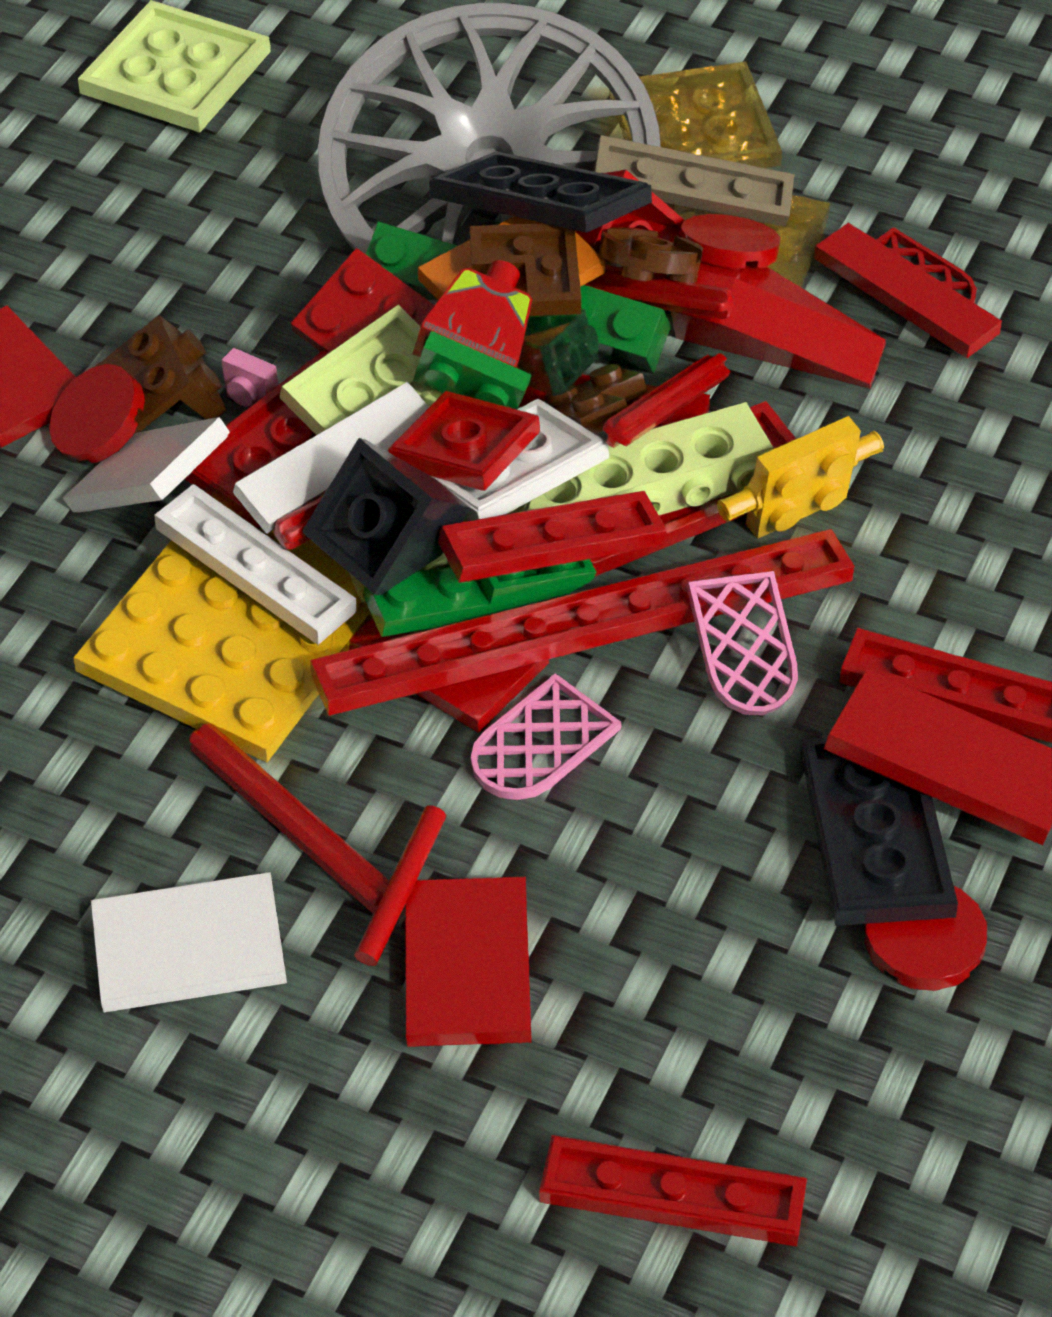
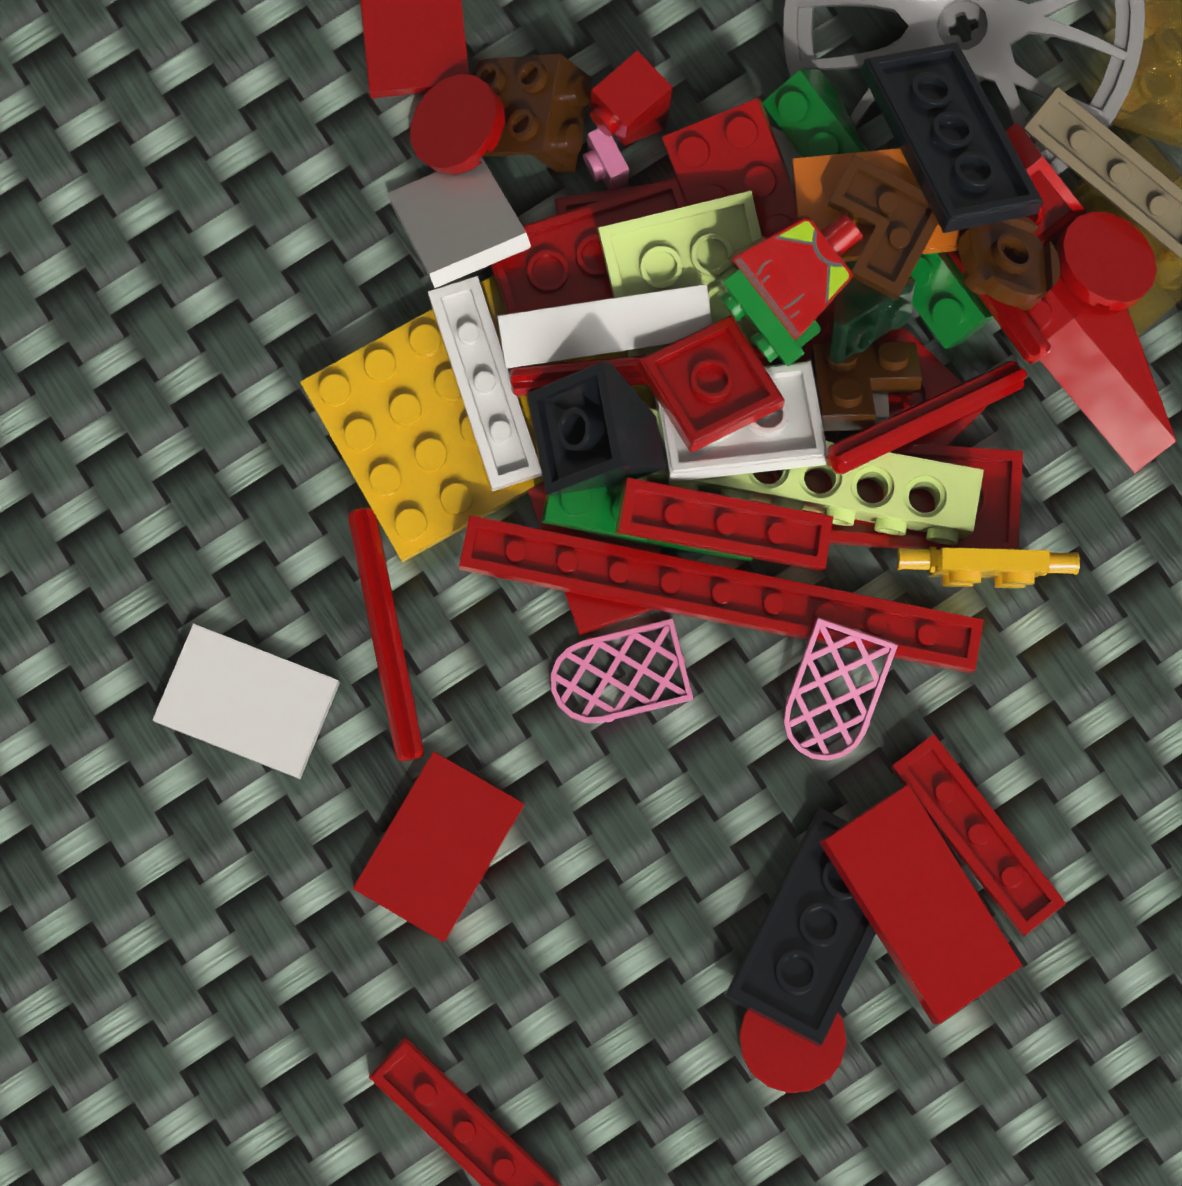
camera: 30 degrees right, 30 degrees up
red bar [354,805,446,966] -> none
none -> red slope [590,50,673,145]

